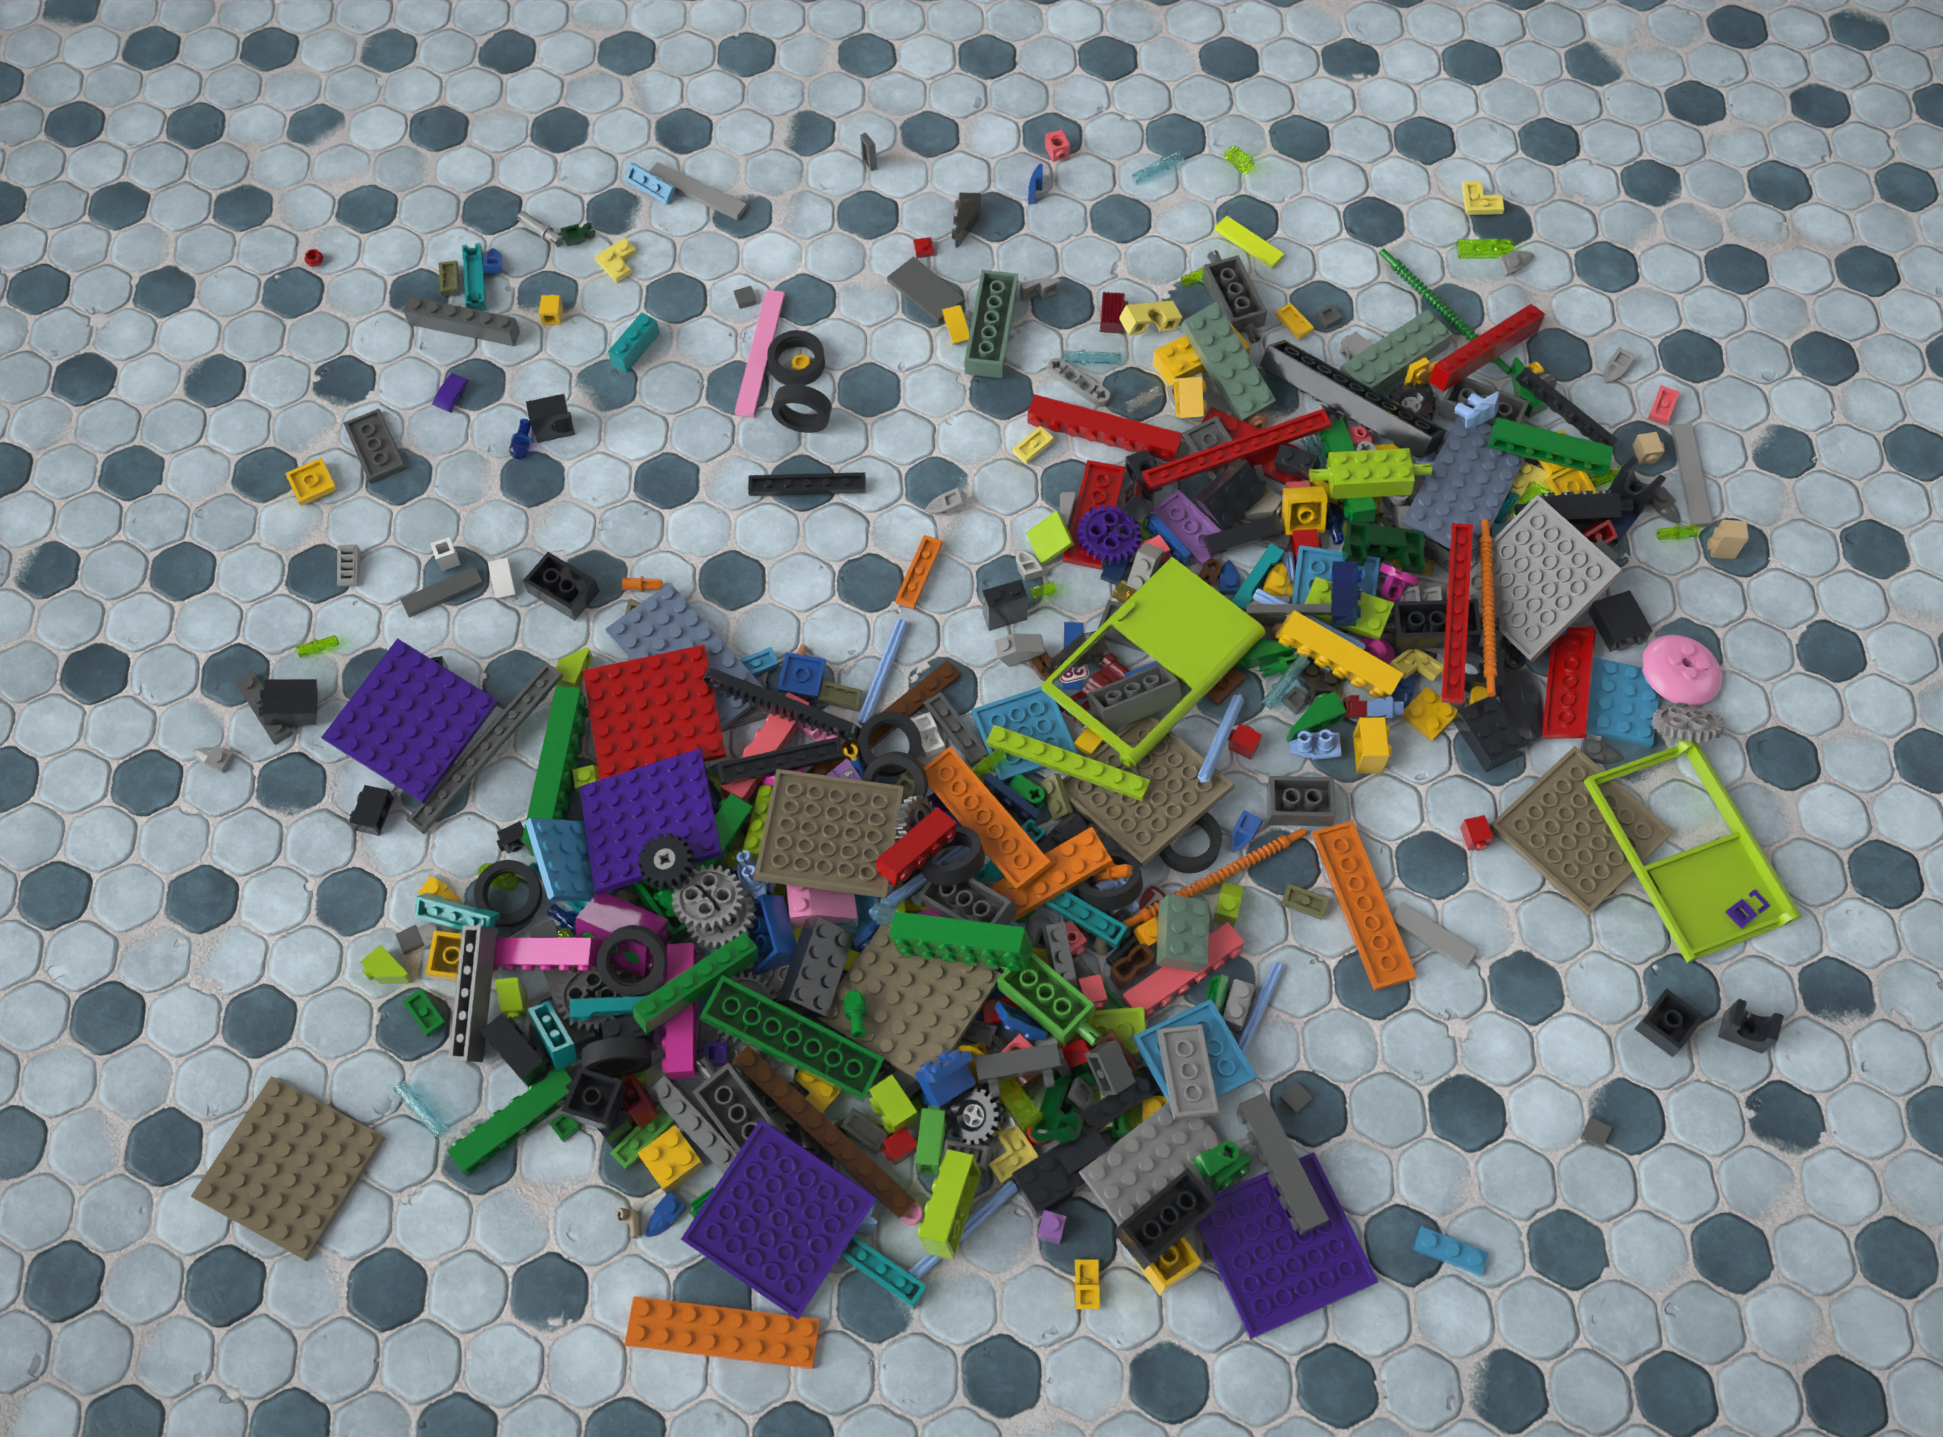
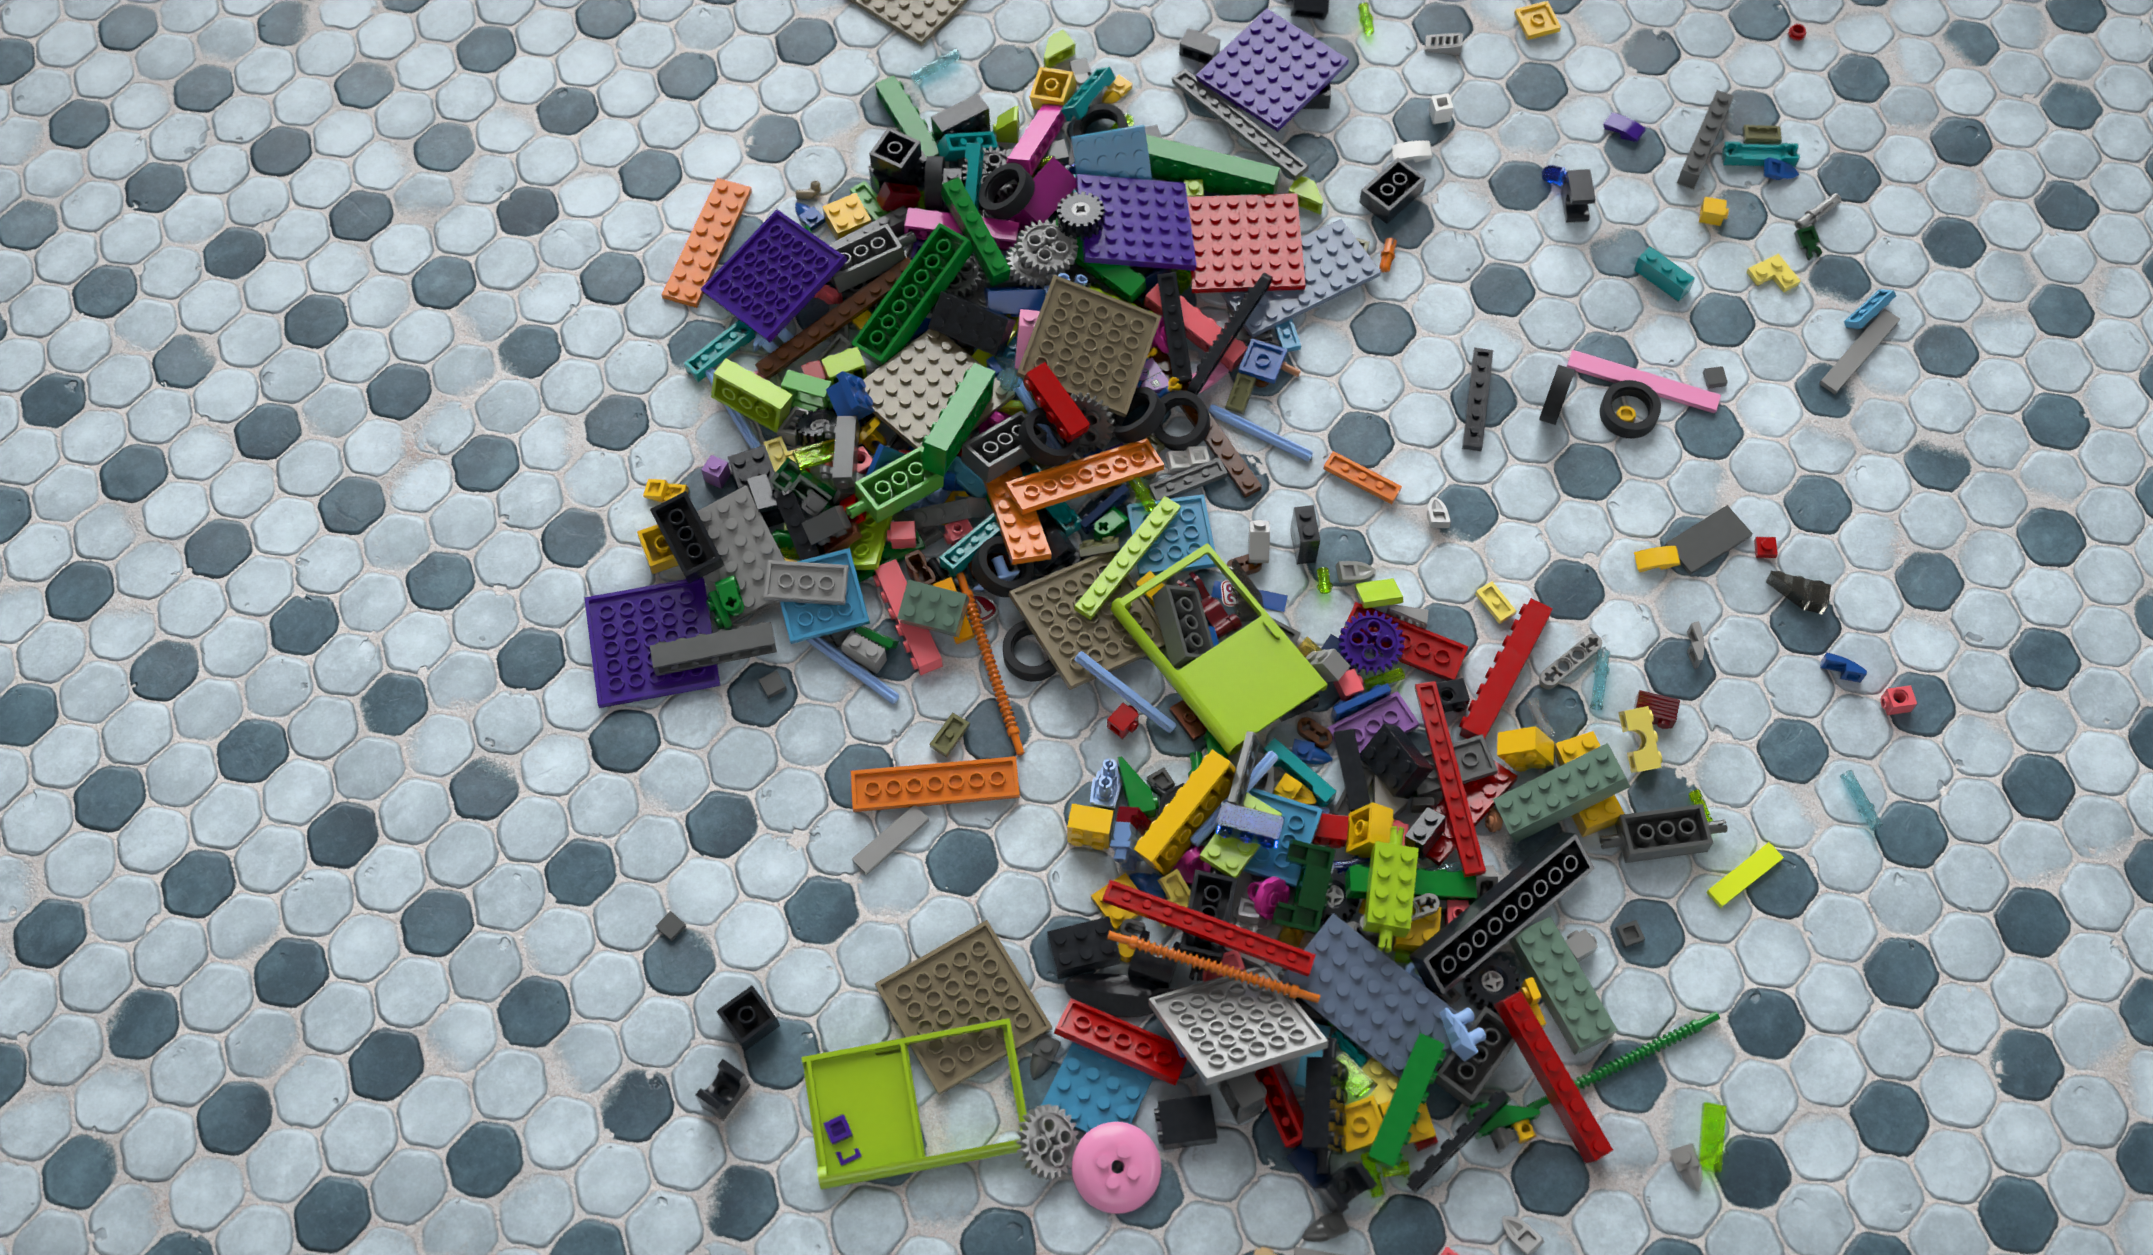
camera: 100 degrees right, 0 degrees up
dark grey tile [343,409,407,484] -> none
dark grey tile [400,567,484,617] -> none
green plate [402,989,446,1037] -> none
dark grey brick [448,925,497,1062] -> none
green arm [843,990,868,1038] -> none
dark grey tile [860,132,877,171] -> none
sand green brick [965,270,1018,378] -> none
orange axle [1093,864,1133,881] -> none
black brick [1122,479,1154,523] -> none
lime slope [1213,881,1244,927] -> none
clear neon green beam [1224,145,1255,174] -> none
blue plate [1230,810,1263,852] -> none
clear light blue pin [1261,654,1310,710] -> none
dark grey brick [1267,776,1336,826] -> none
yellow plate [1275,303,1314,340] -> none
dark azure plate [1413,1226,1489,1276] -> none
red brick [1460,815,1493,851] -> none
light yellow plate [1462,181,1504,215] -> none
tan brick [1632,432,1664,465] -> none
clear neon green axle [1656,524,1699,541] -> none

